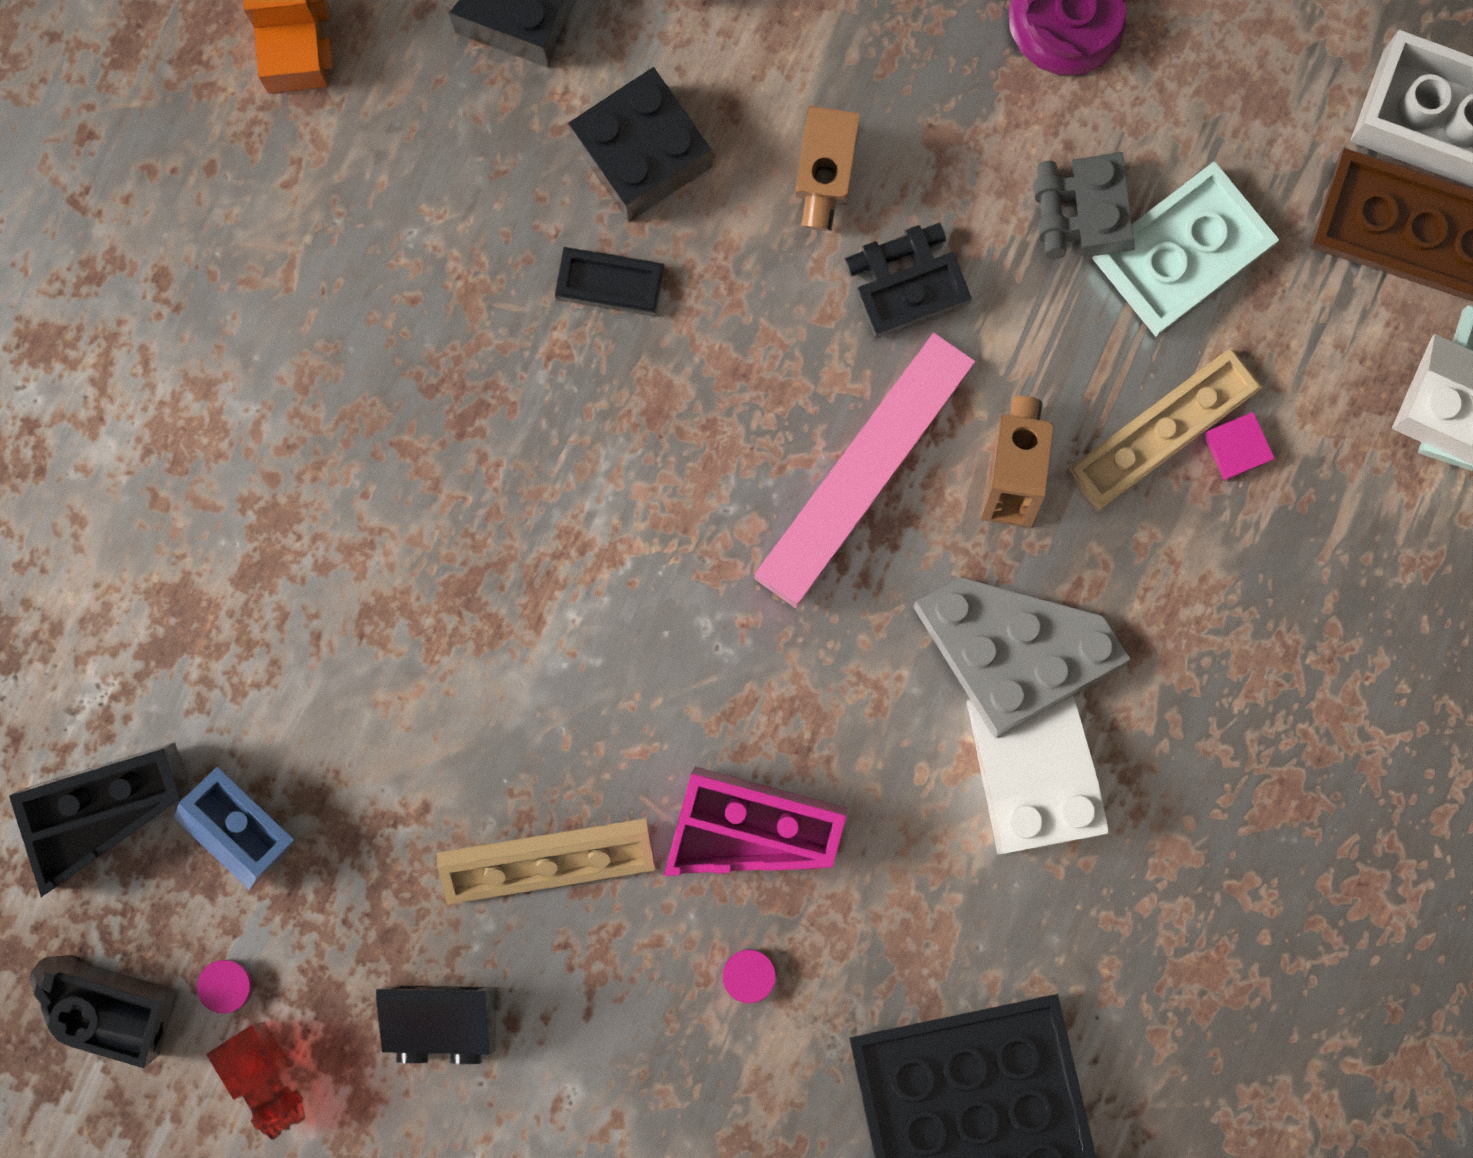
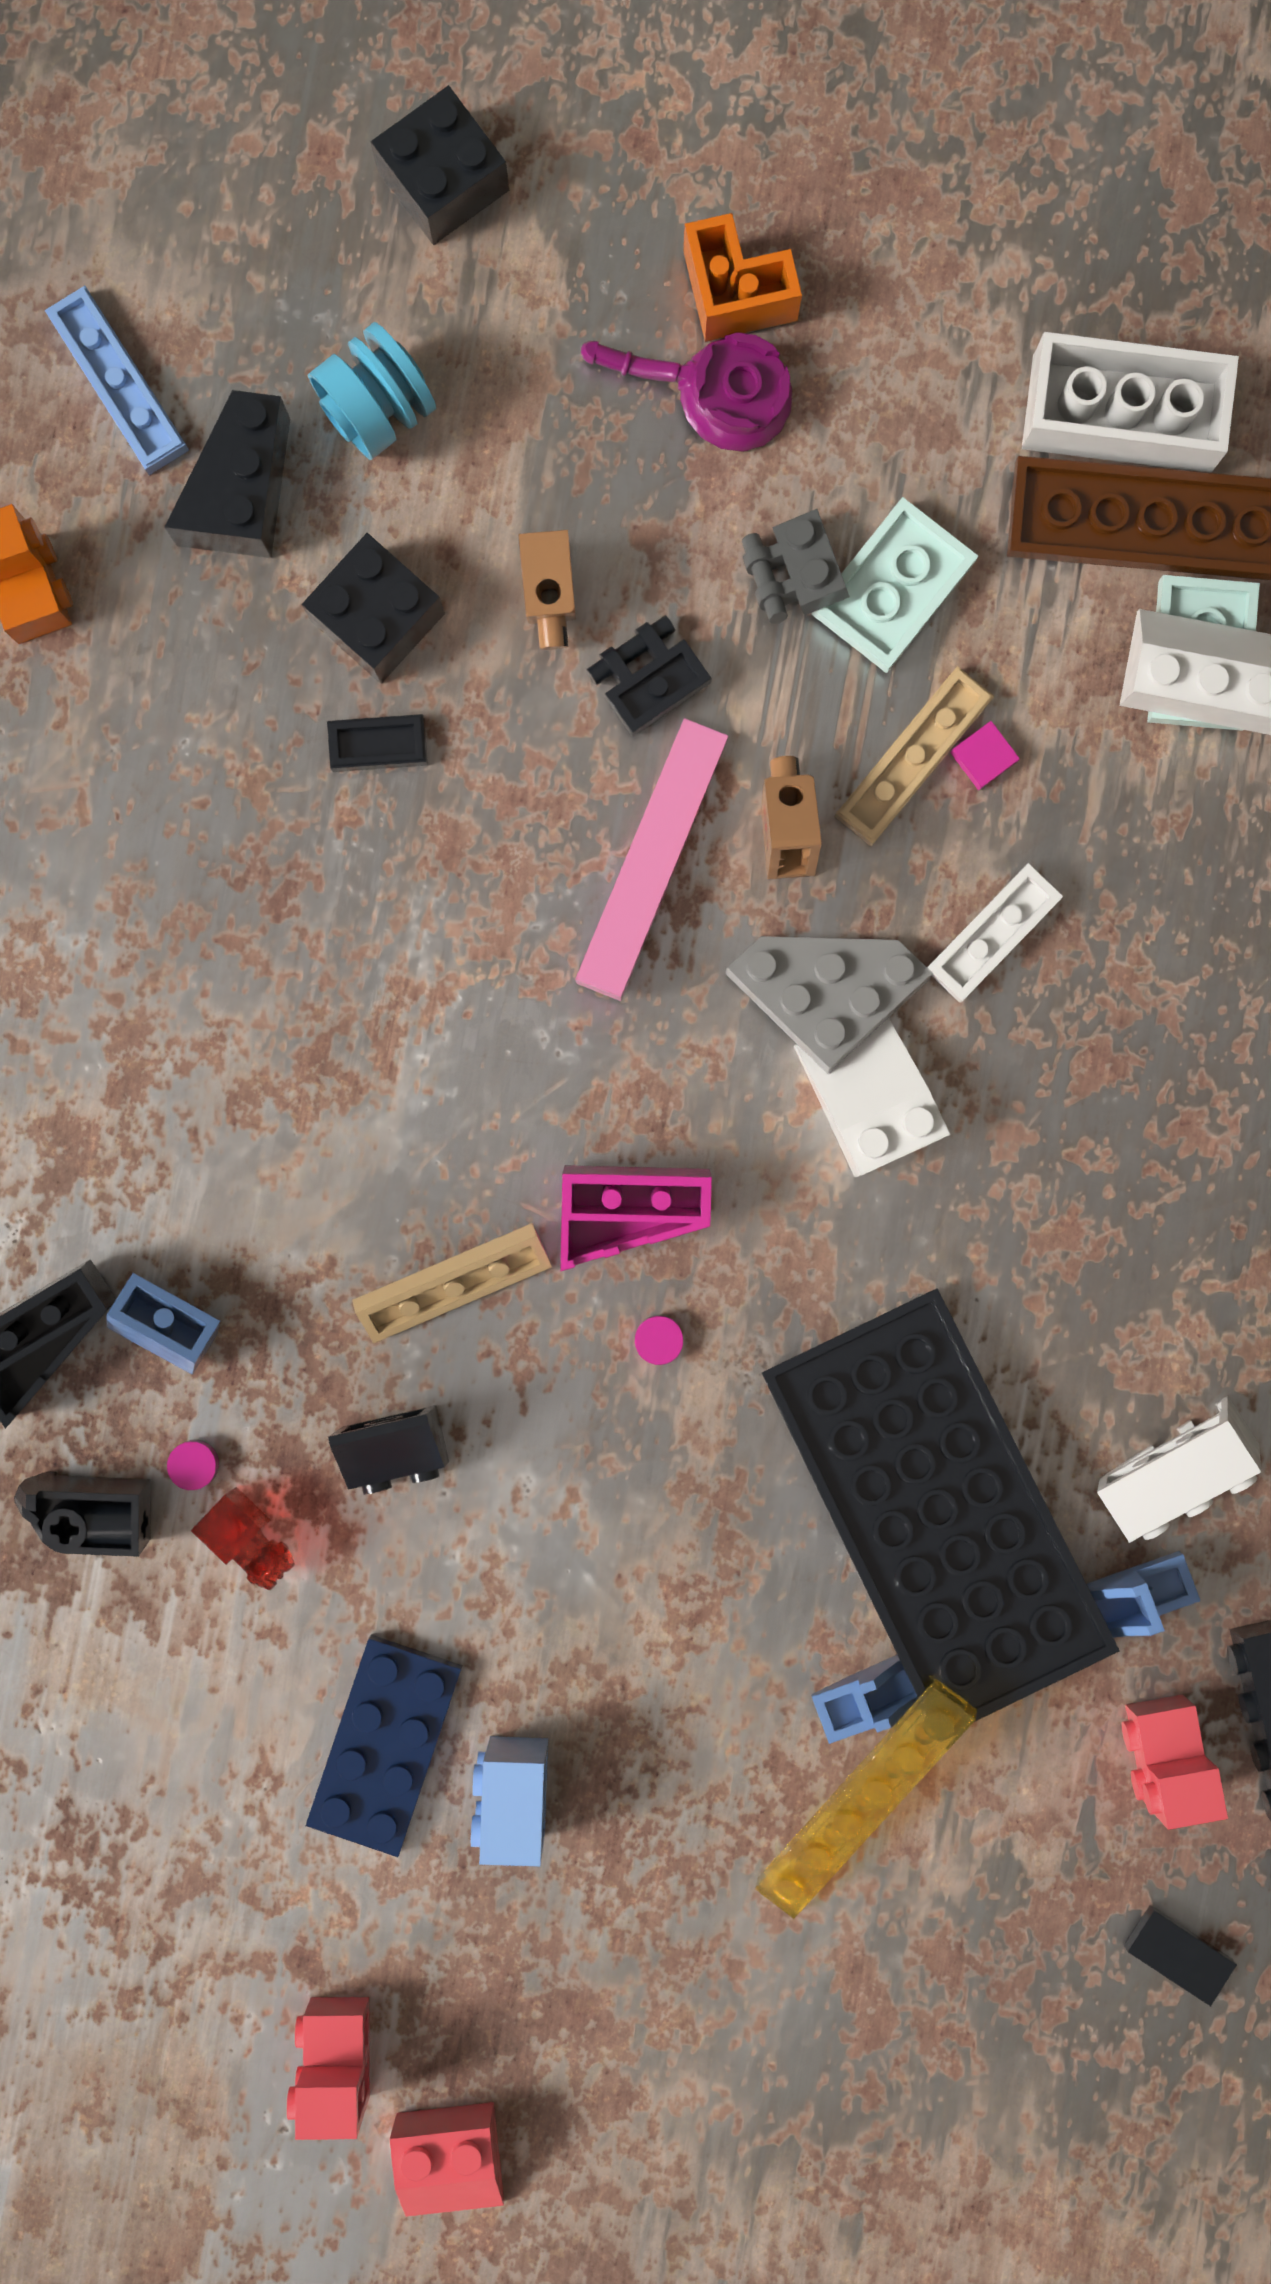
camera: 15 degrees left, 5 degrees up
none -> white plate [927,863,1063,1003]

